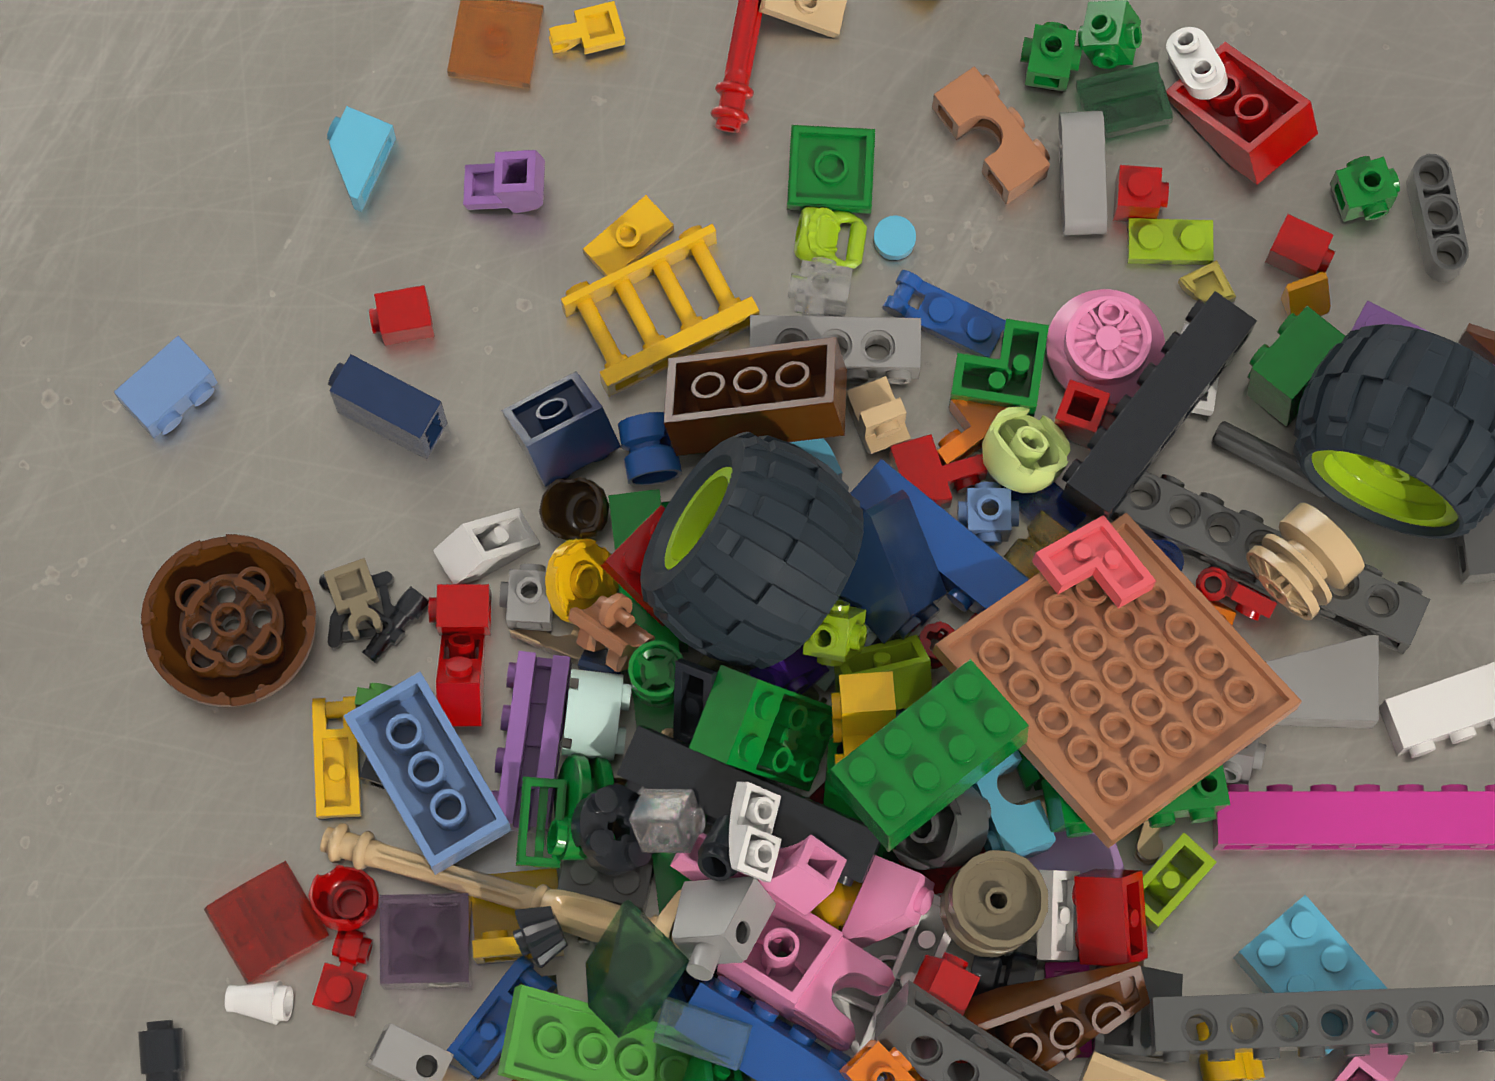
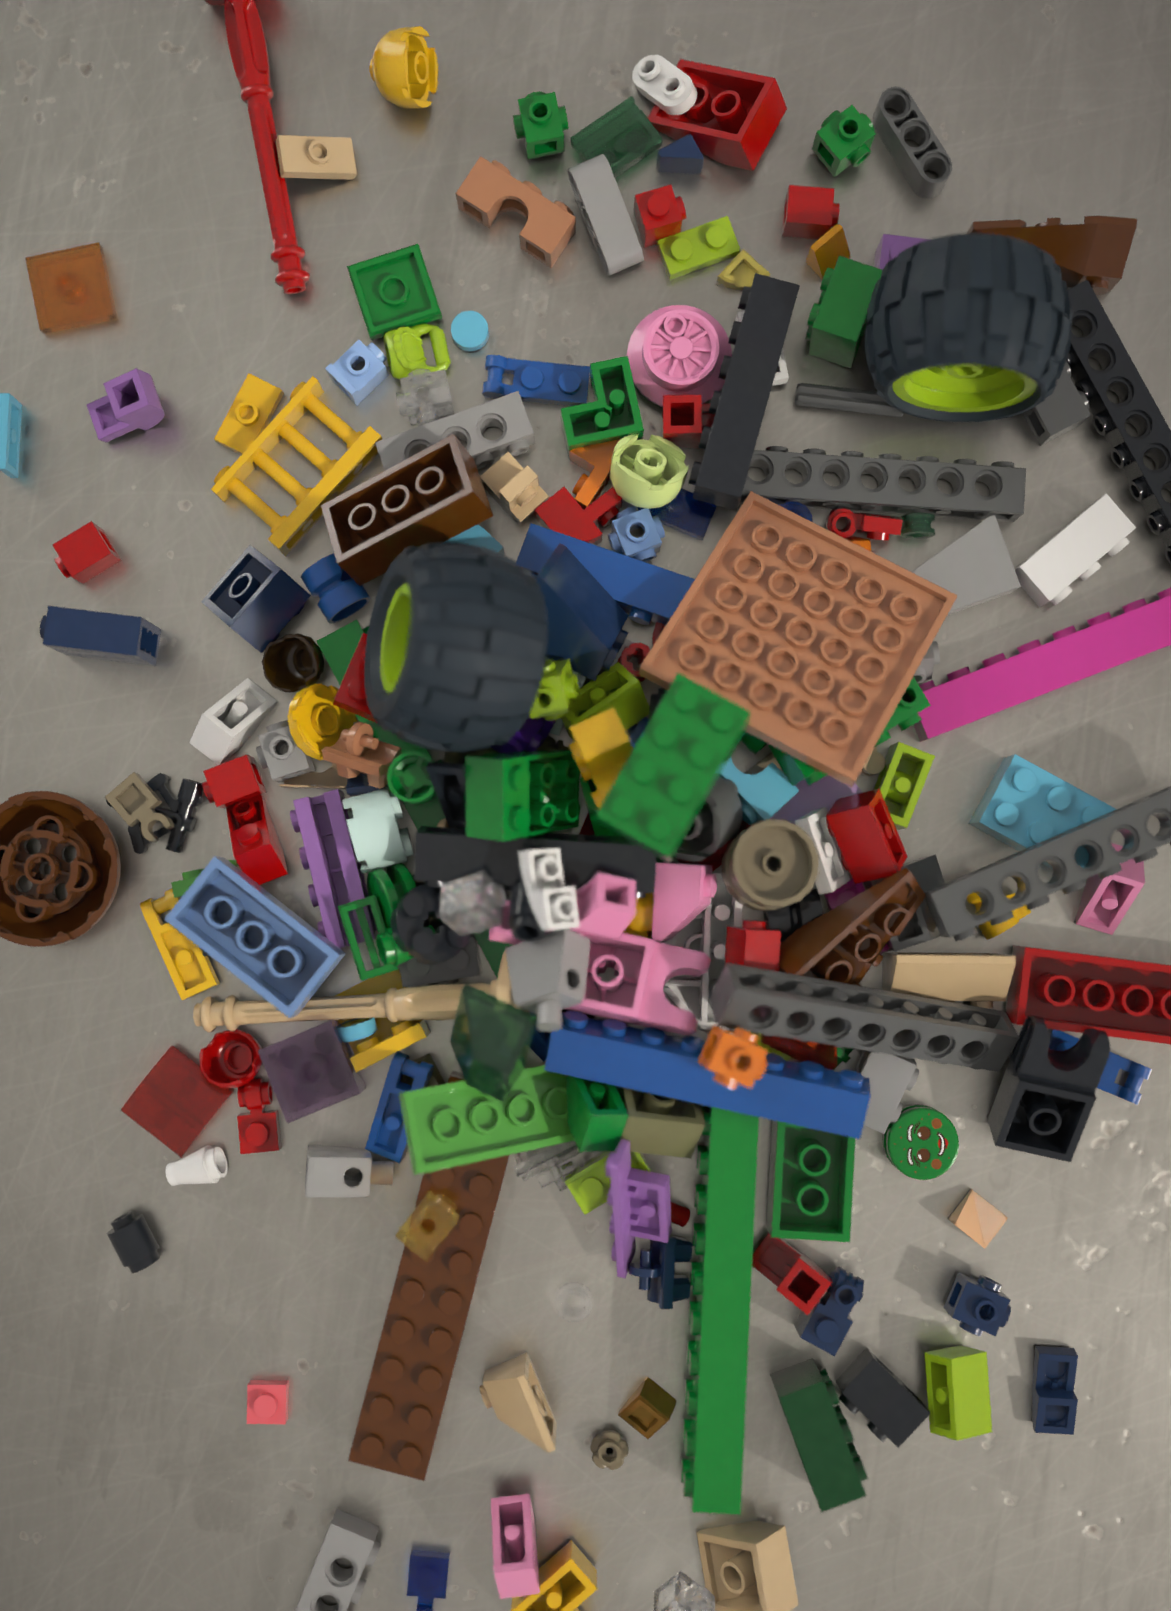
camera: 25 degrees left, 10 degrees up
black piece [513,906,568,968] -> none
yellow plate [549,1,625,55] -> none
clear light blue tile [652,997,753,1071] -> none
clear yellow wheel [1003,509,1071,579] -> none
coral plate [1032,515,1156,609] -> none
green brick [1078,0,1142,69] -> none
tan wheel [1246,503,1365,620] -> none
none -> light blue brick [325,340,389,406]
none -> medium azure tile [336,1018,378,1042]
none -> dark blue slope [656,134,704,174]
none -> clear green bush [901,513,935,539]

